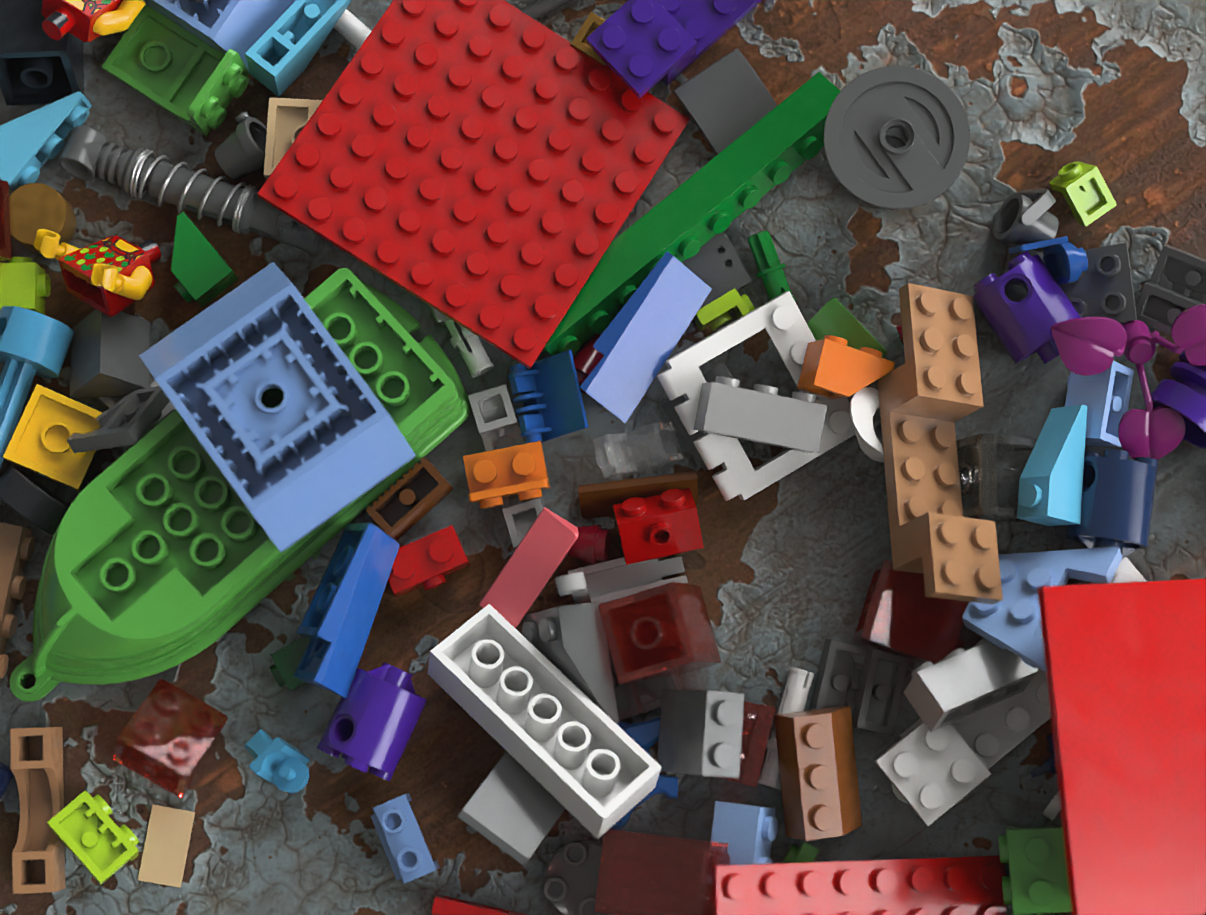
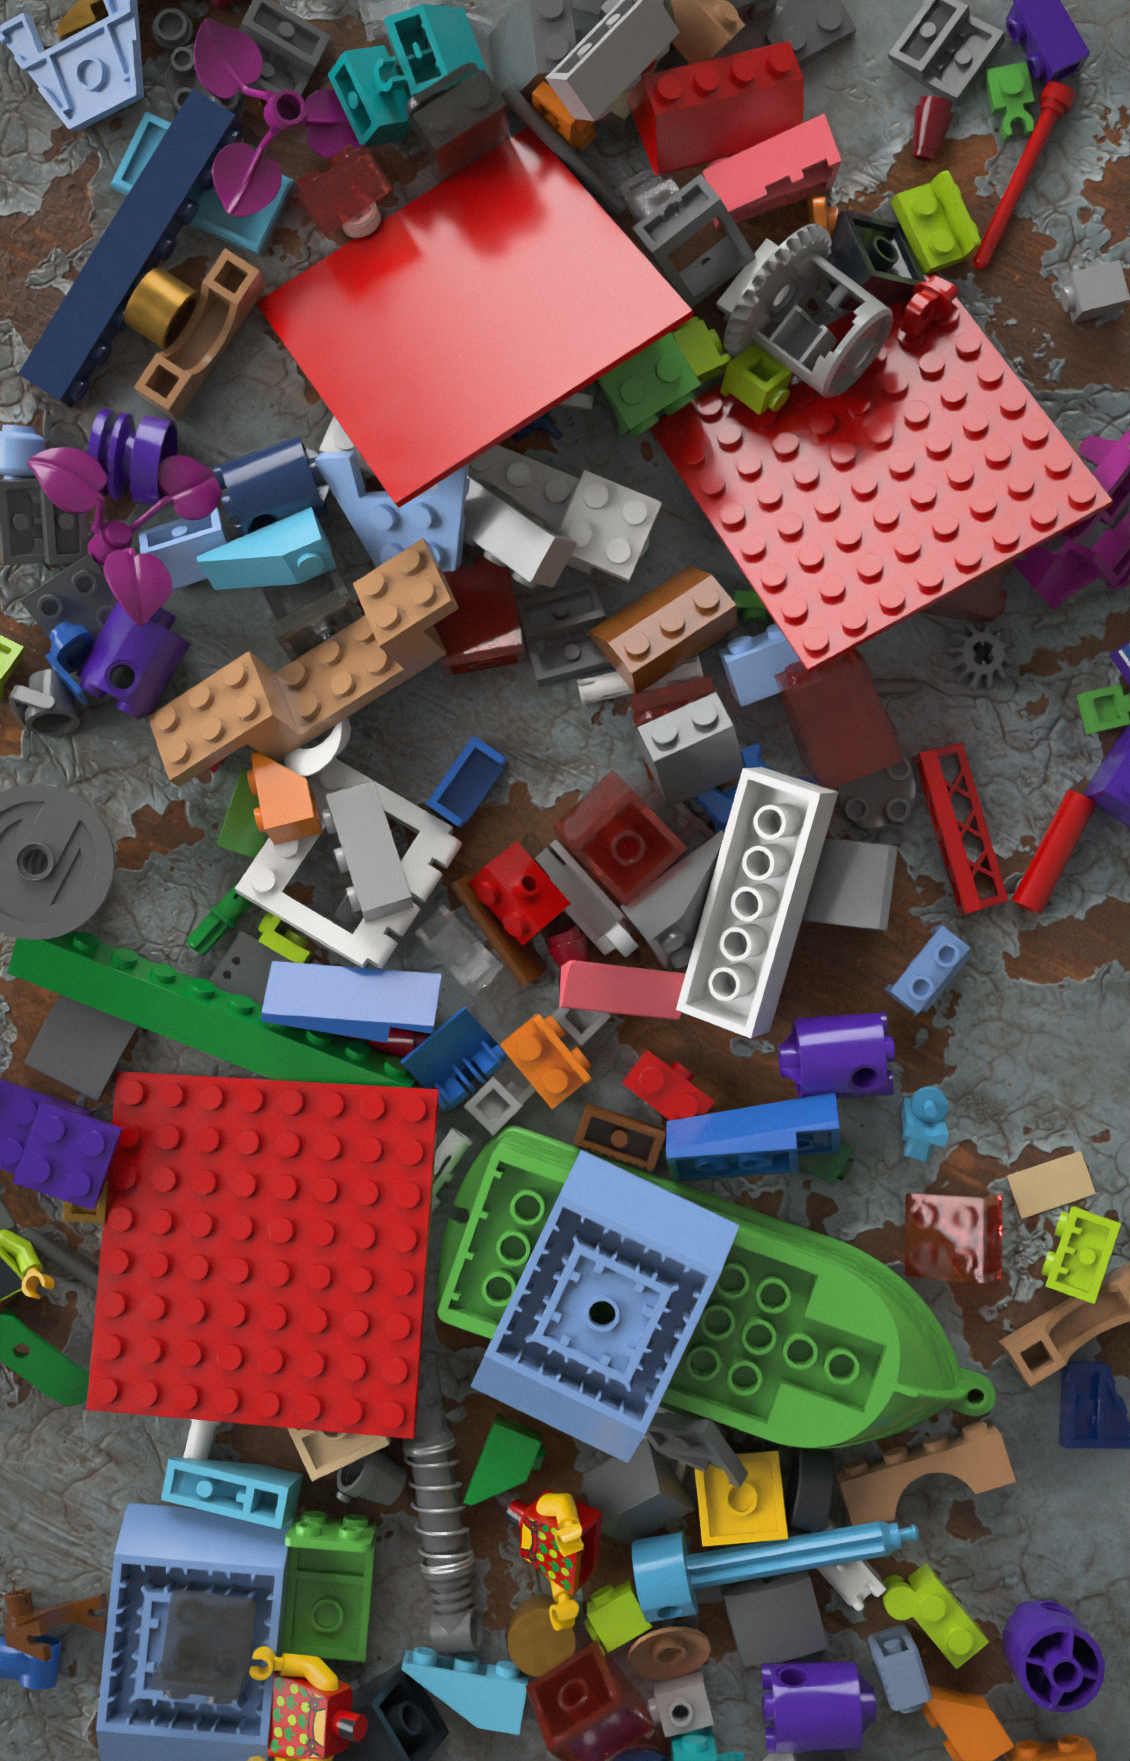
camera: 115 degrees left, 5 degrees up
none -> blue panel [426,735,509,830]

